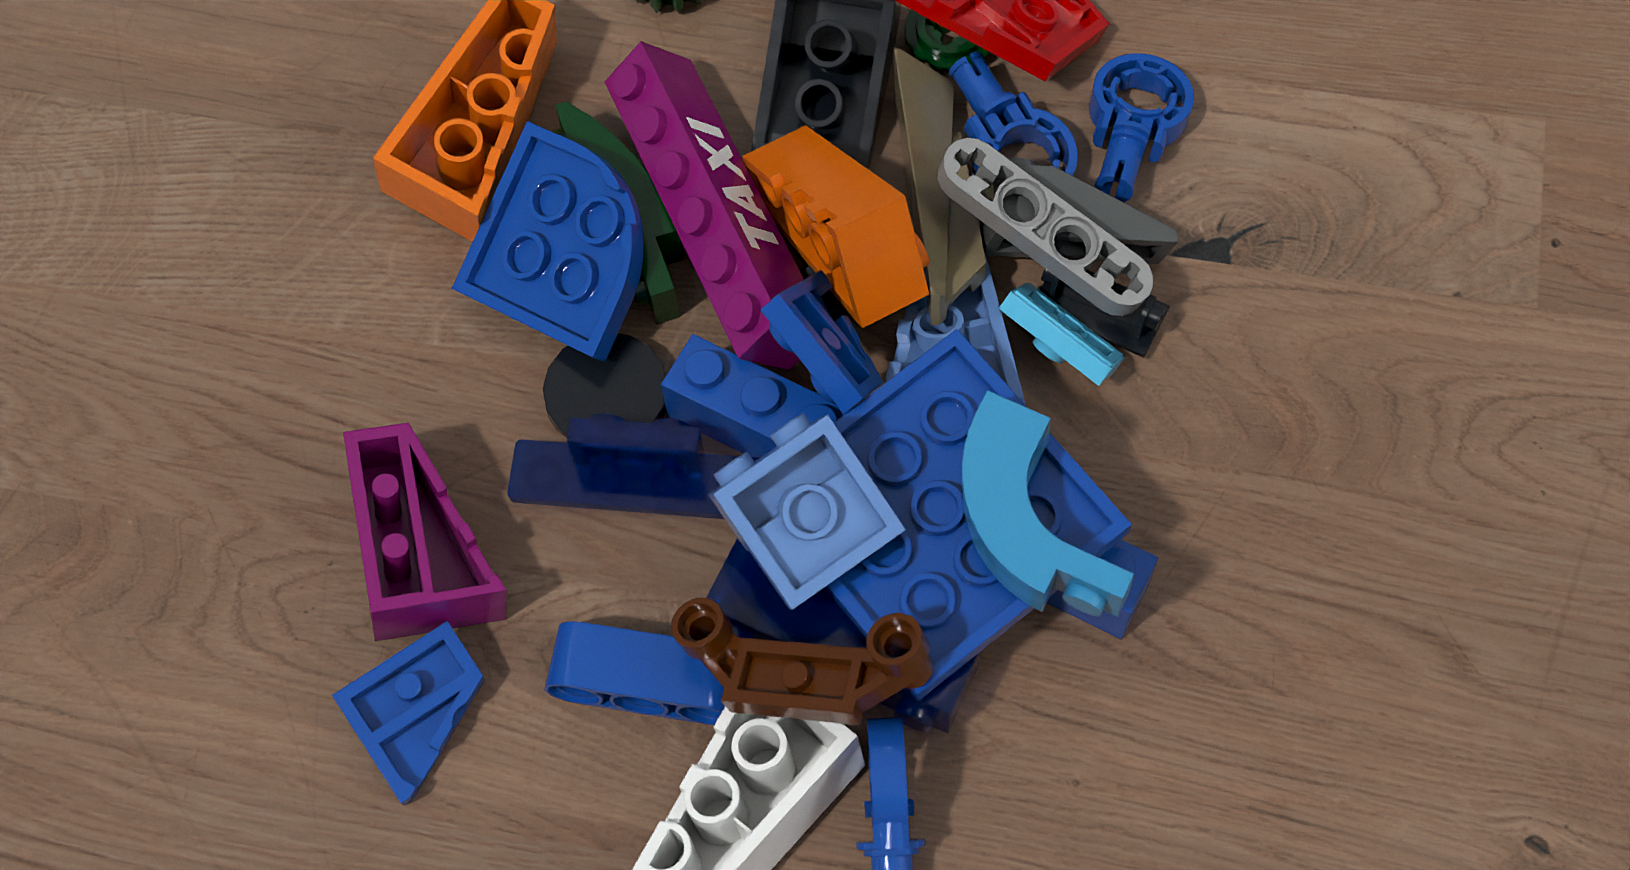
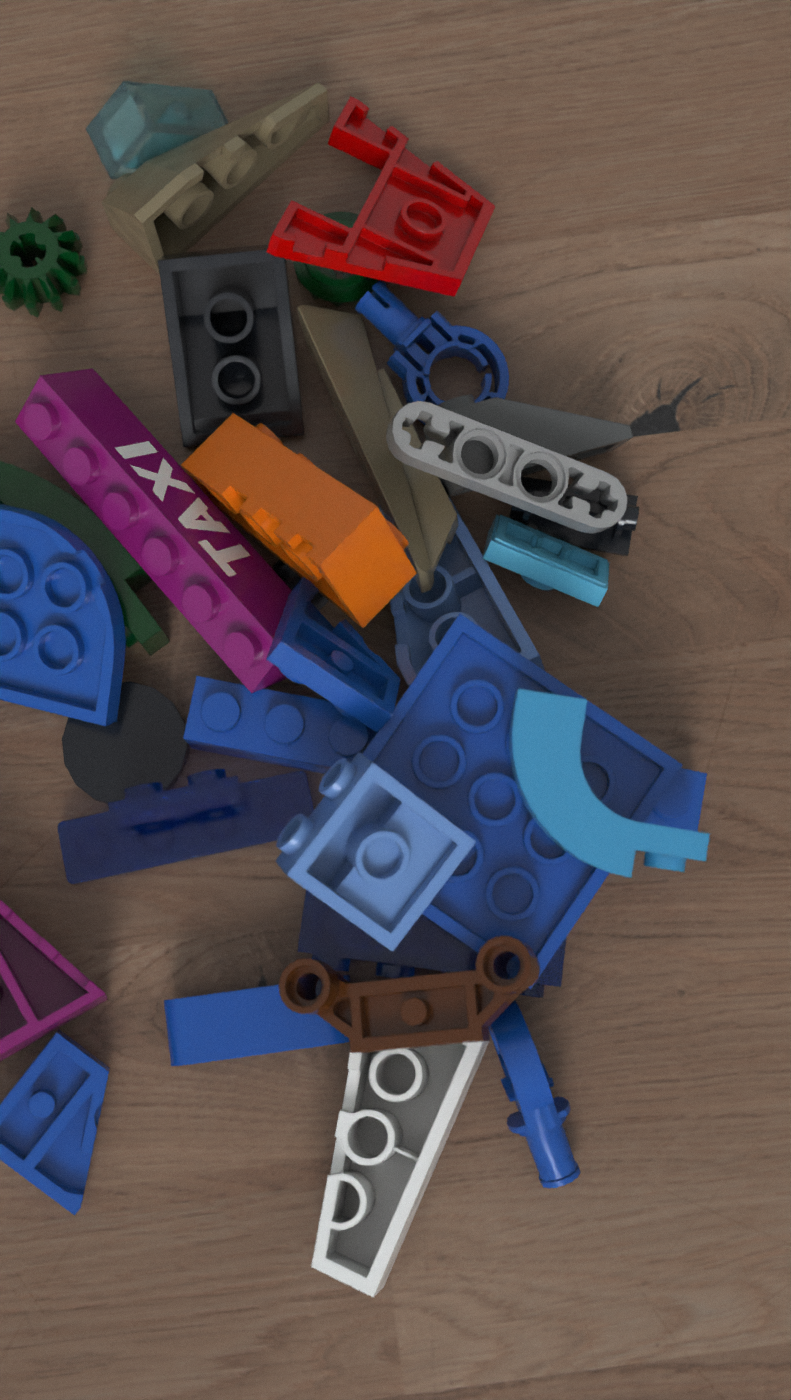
camera: 20 degrees left, 15 degrees up
blue pin [1089,53,1194,202] -> none

